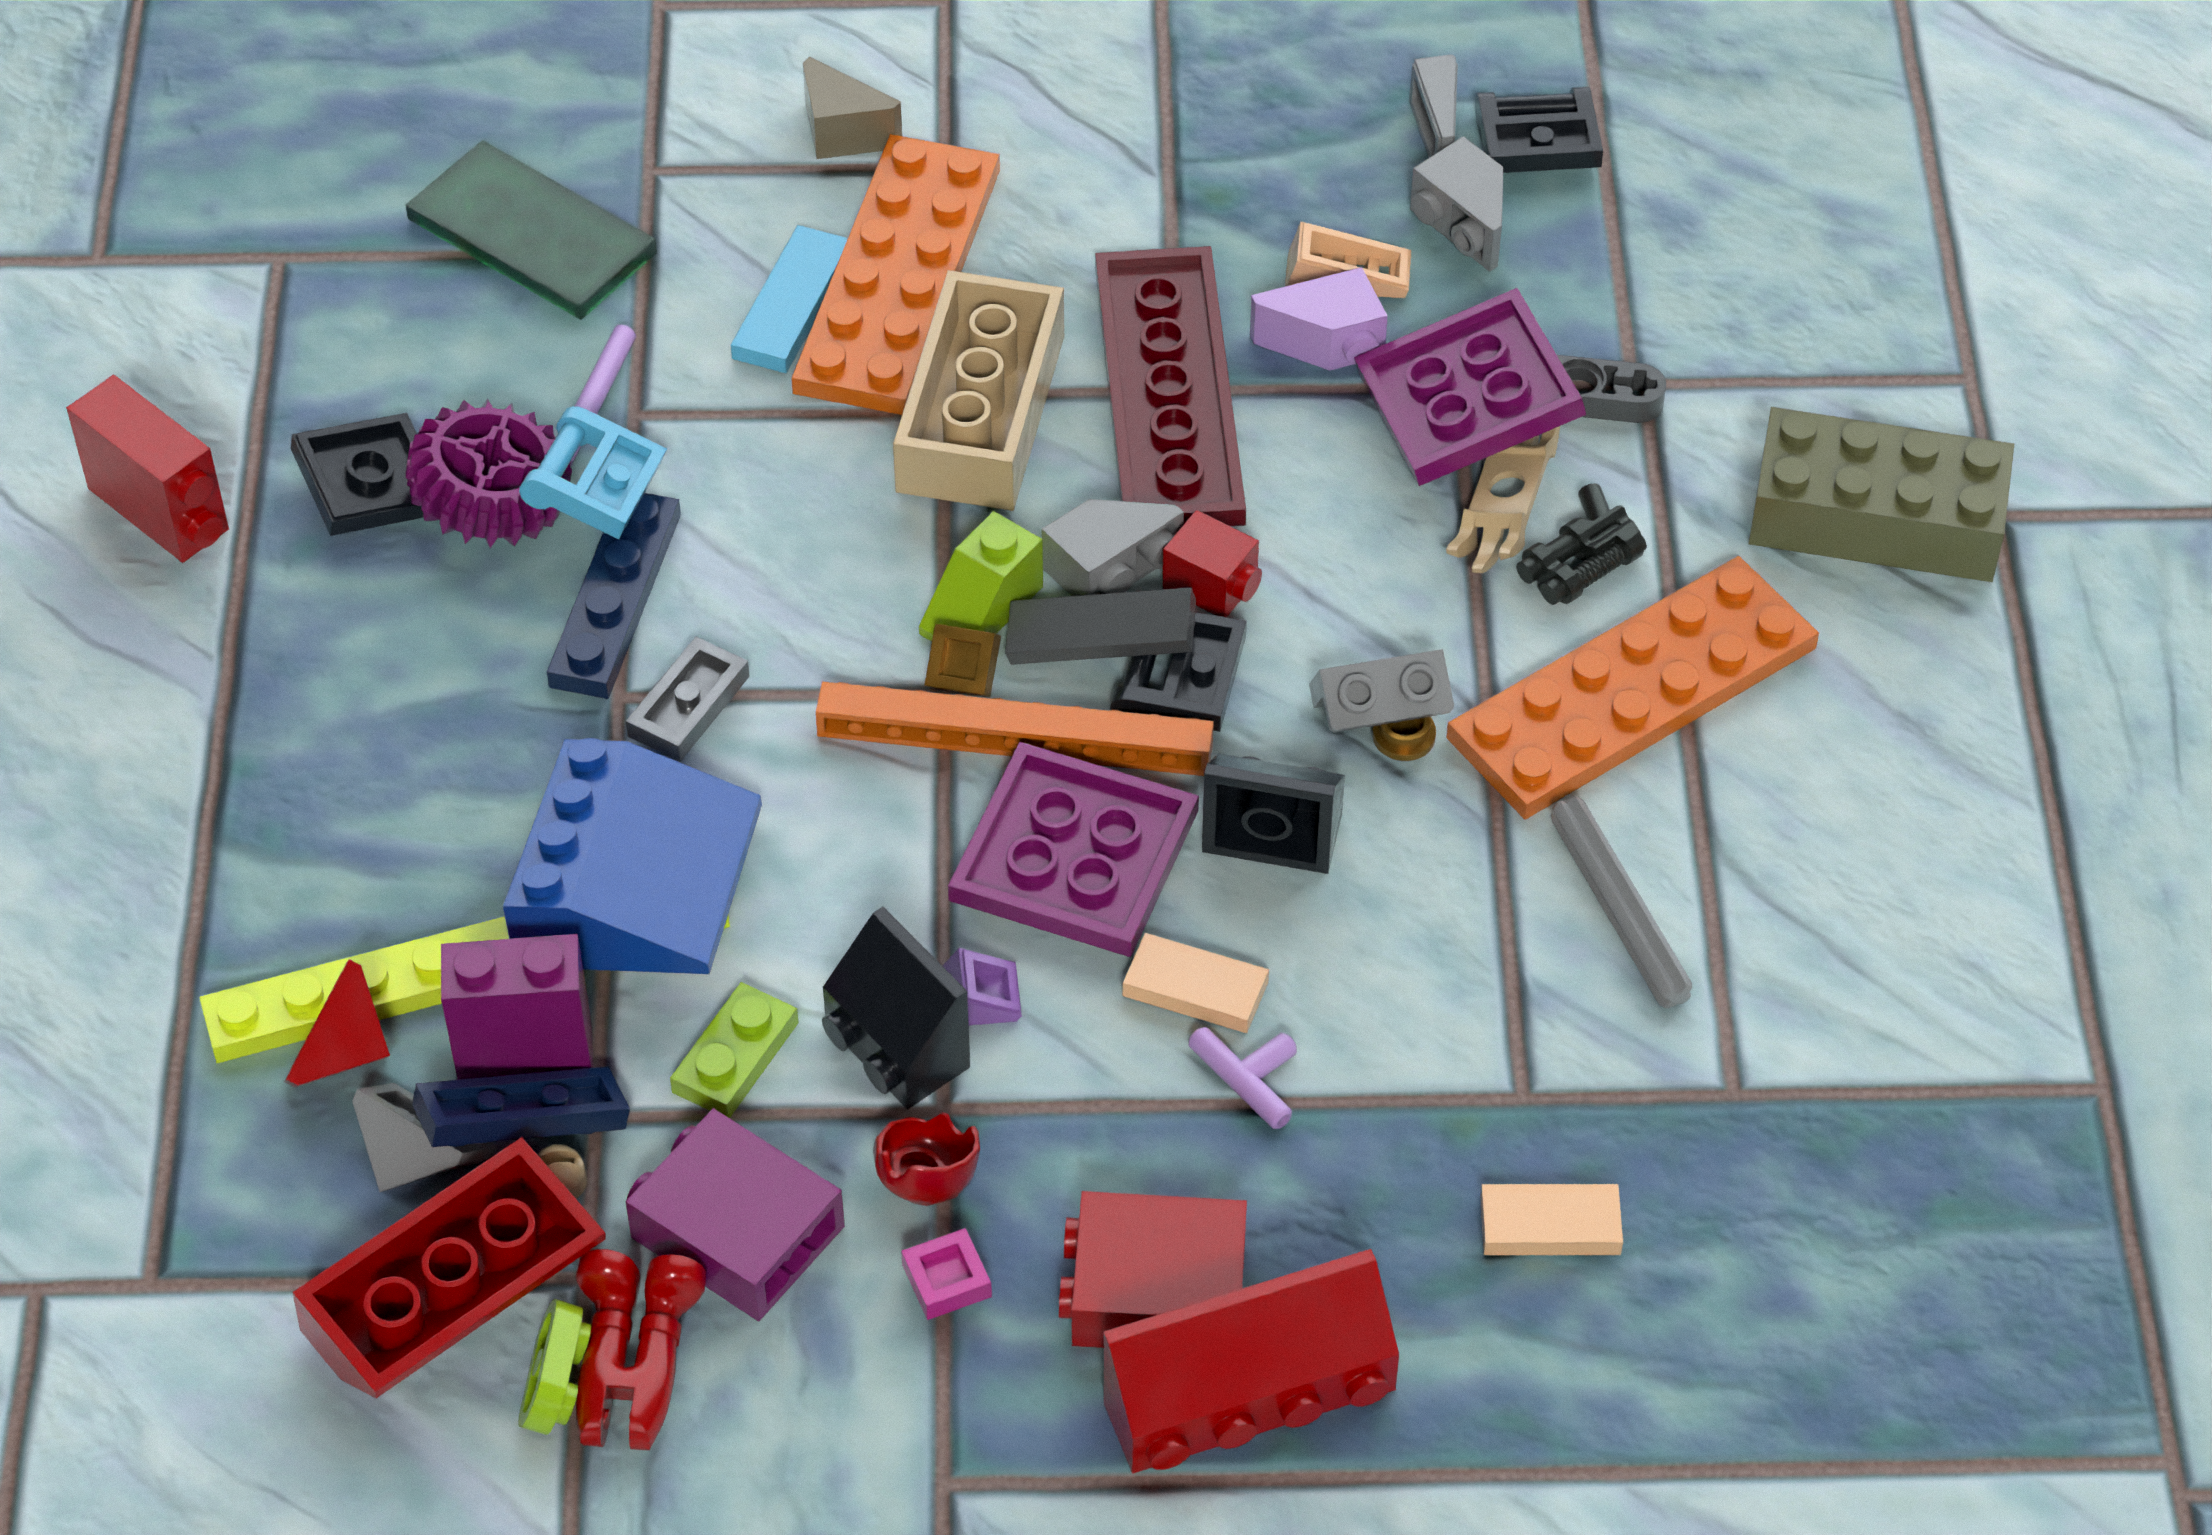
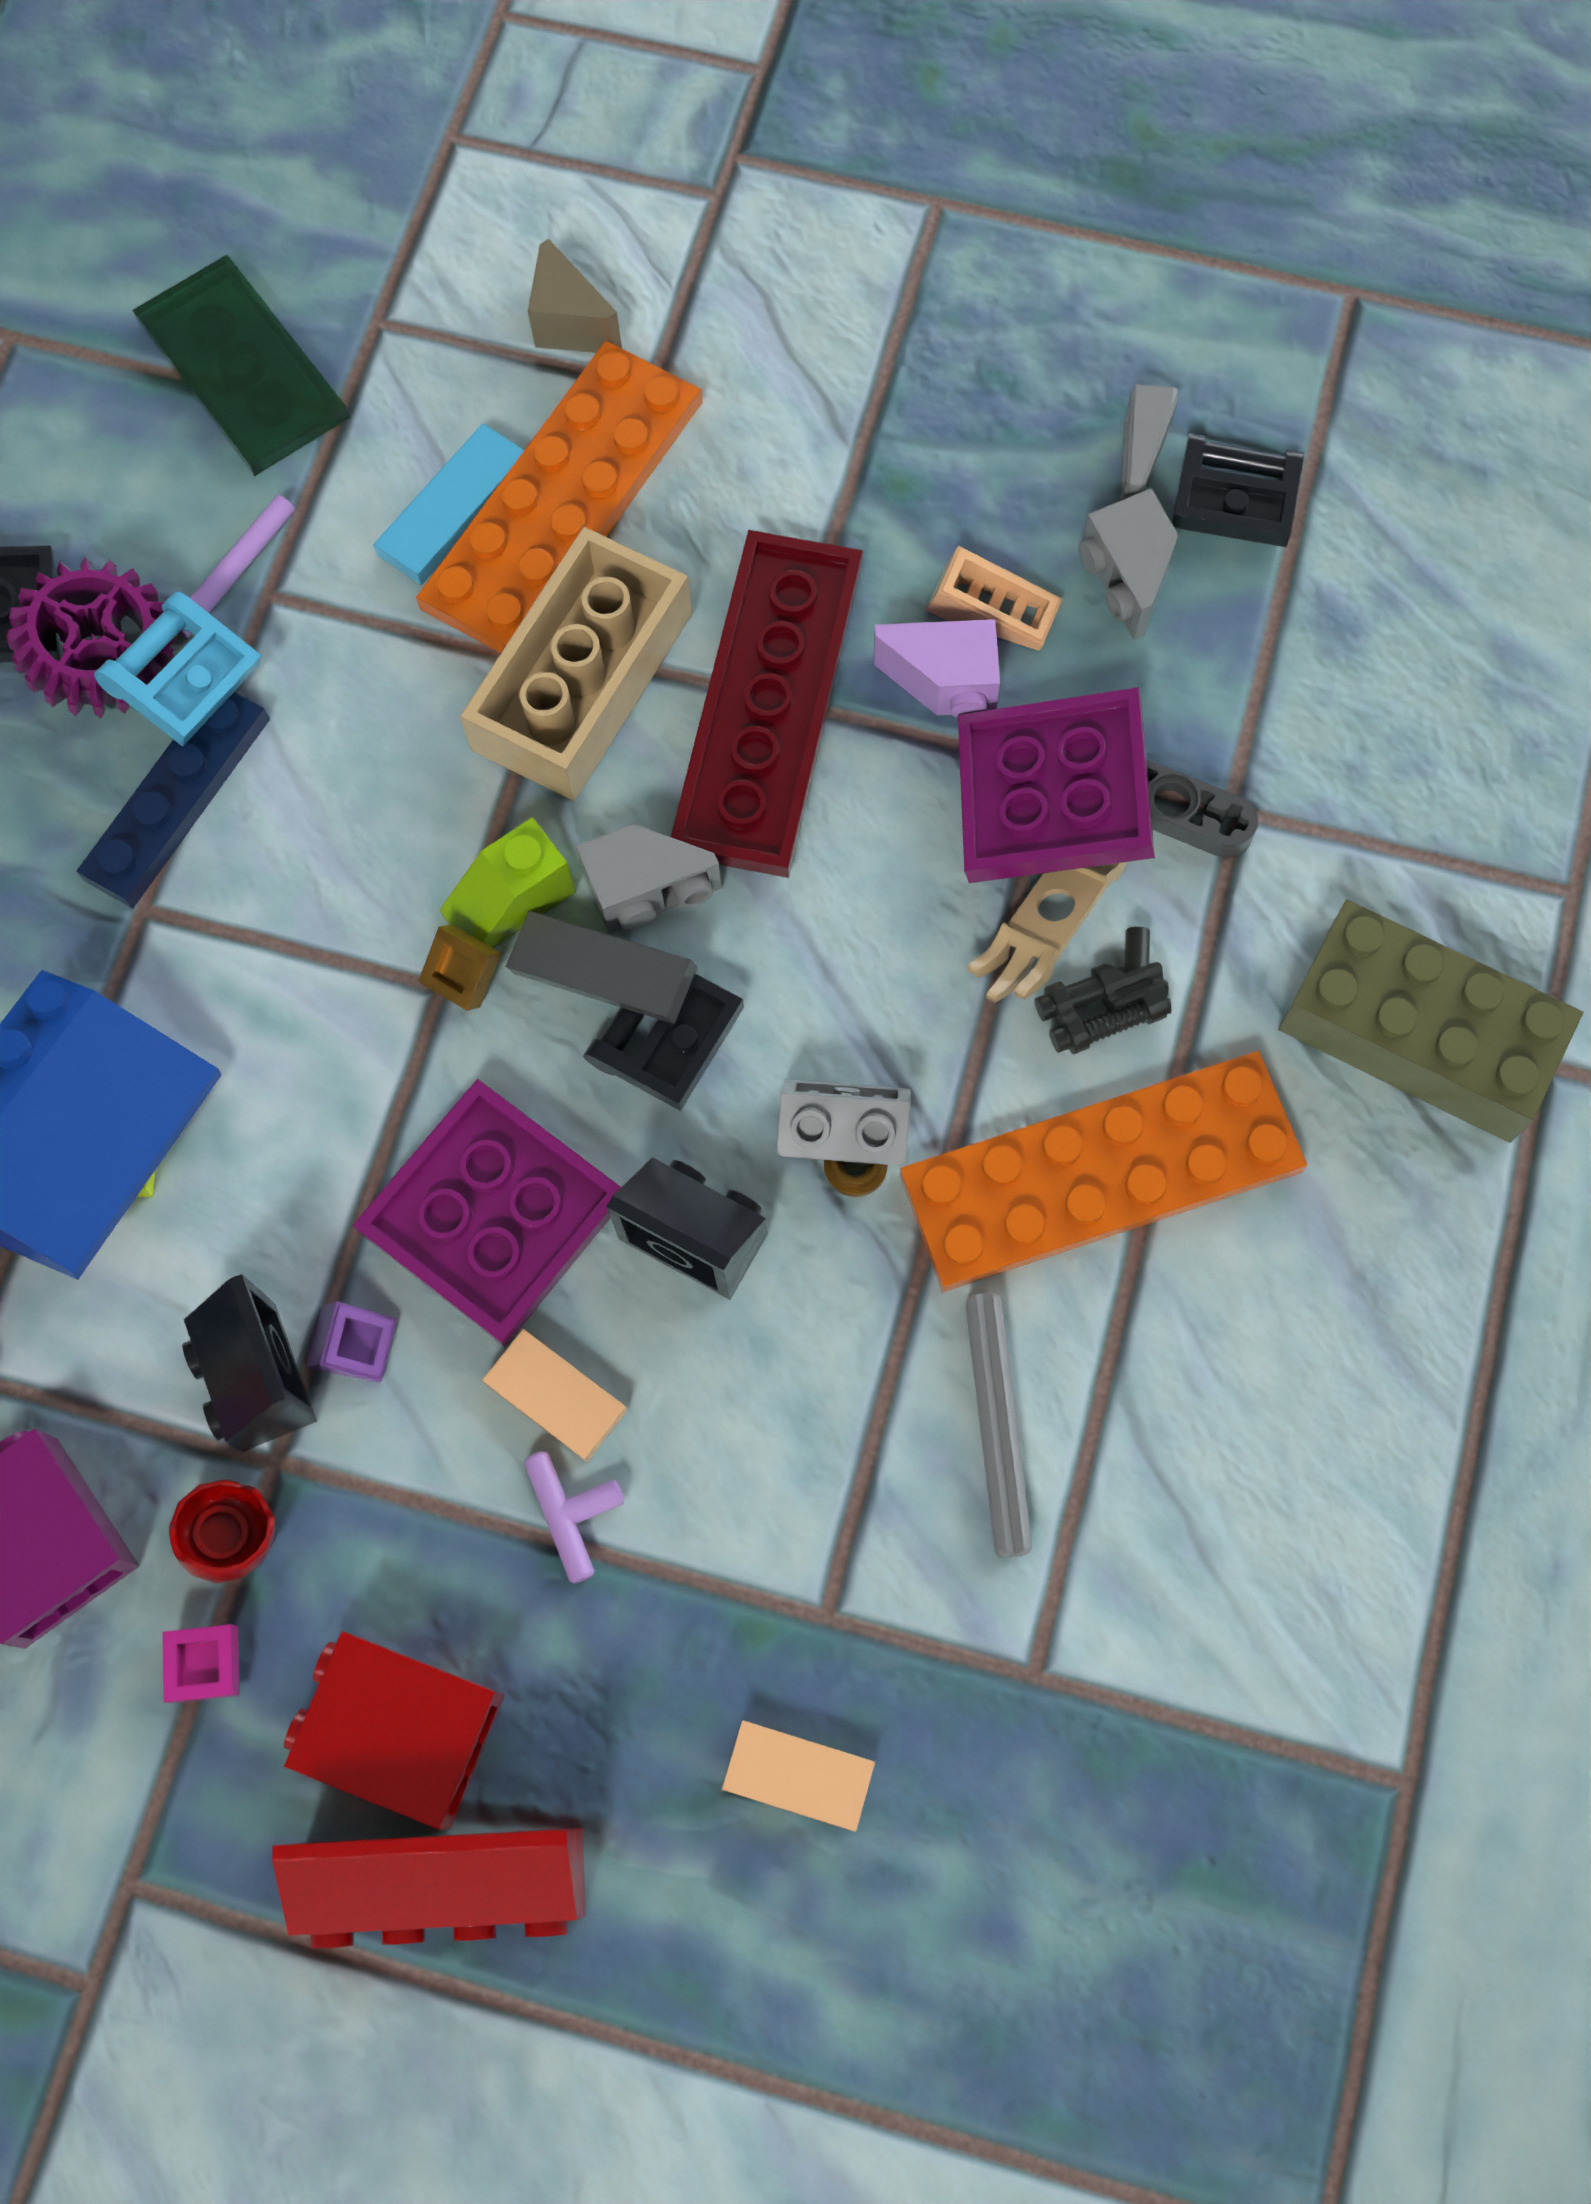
camera: 20 degrees right, 20 degrees up
flat silver plate [626,636,750,762] -> none
lime plate [670,982,799,1118] -> none
orange piece [815,681,1214,776] -> none
brick [1162,510,1262,617] -> none

